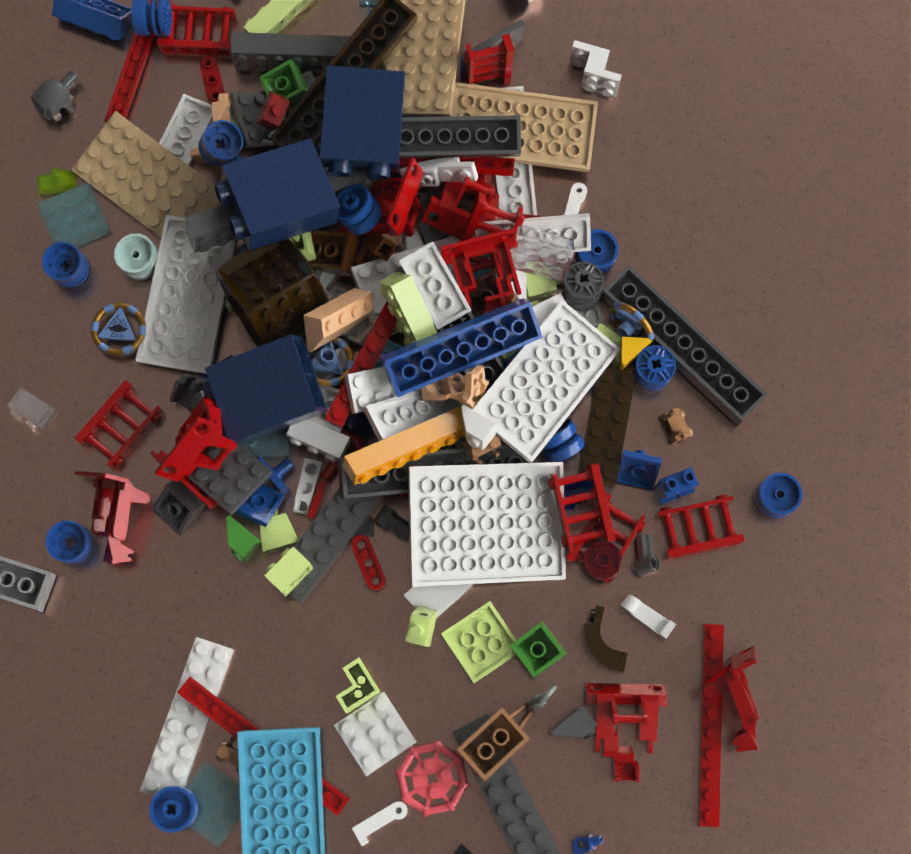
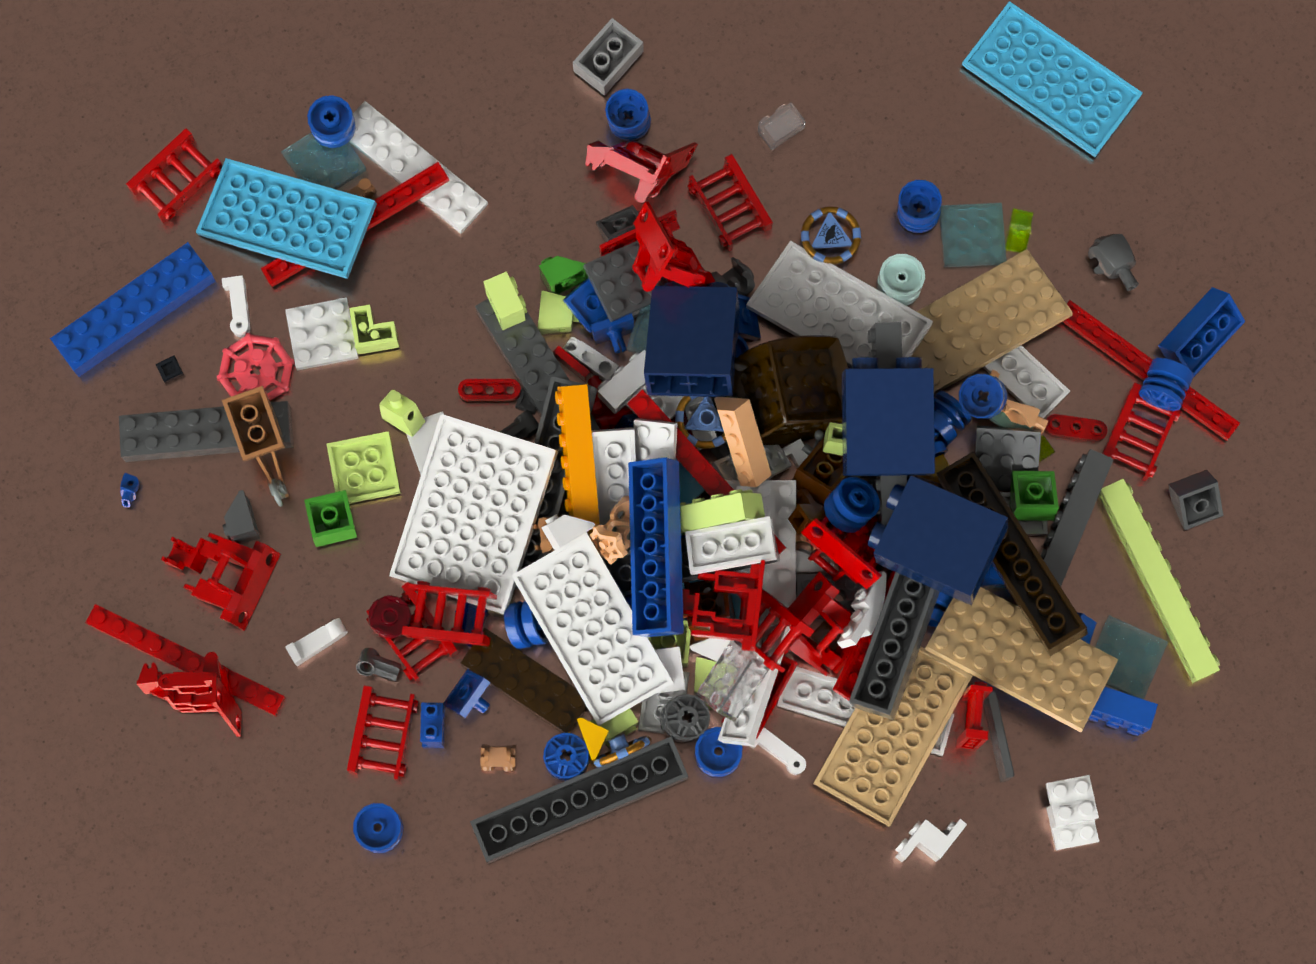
camera: 115 degrees right, 0 degrees up
red torso [256,90,290,131] -> none
dark brown arch [583,605,628,674] -> none

